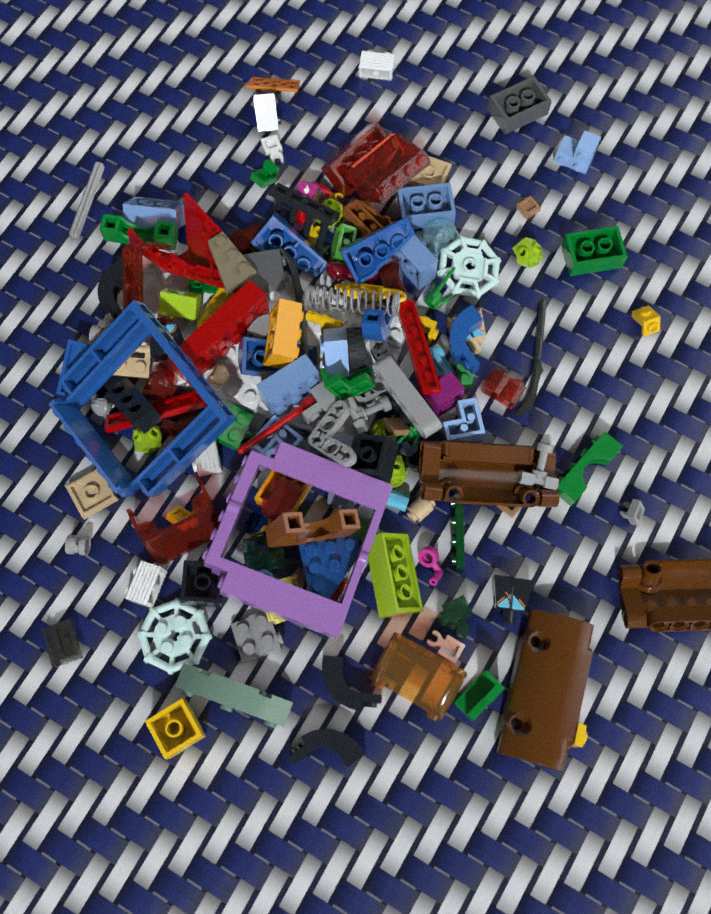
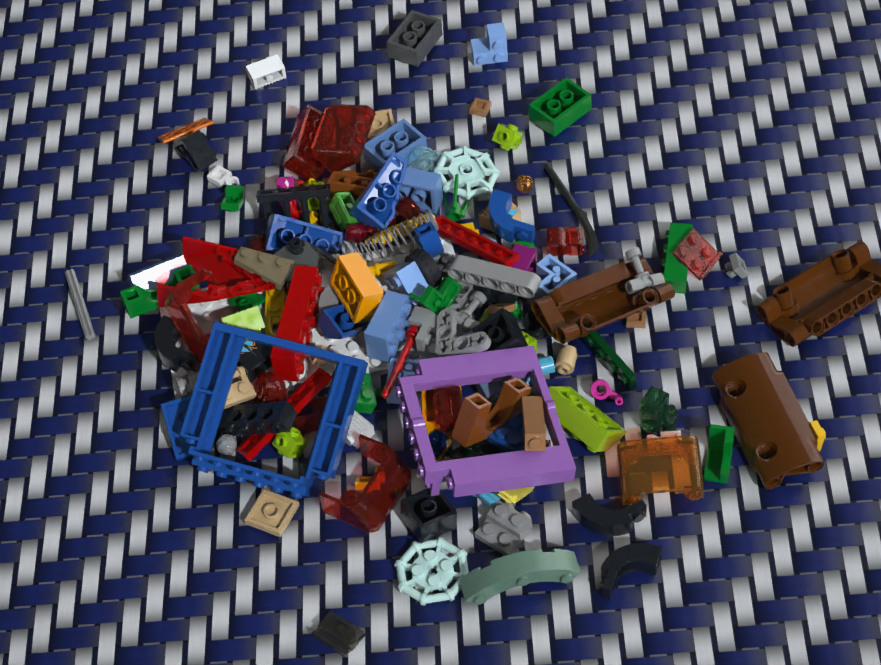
camera: 30 degrees left, 20 degrees down
light grey wheel [65,535,91,556] -> none
white brick [125,560,167,608] -> none
yellow brick [145,698,206,759] -> none
black torso [492,575,533,624] -> none
yellow bracket [632,305,660,336] -> none
none -> black plate [287,238,305,255]
none -> clear orange bush [516,175,533,193]
none -> medium nougat brick [522,396,546,451]
none -> clear red piece [672,228,723,281]

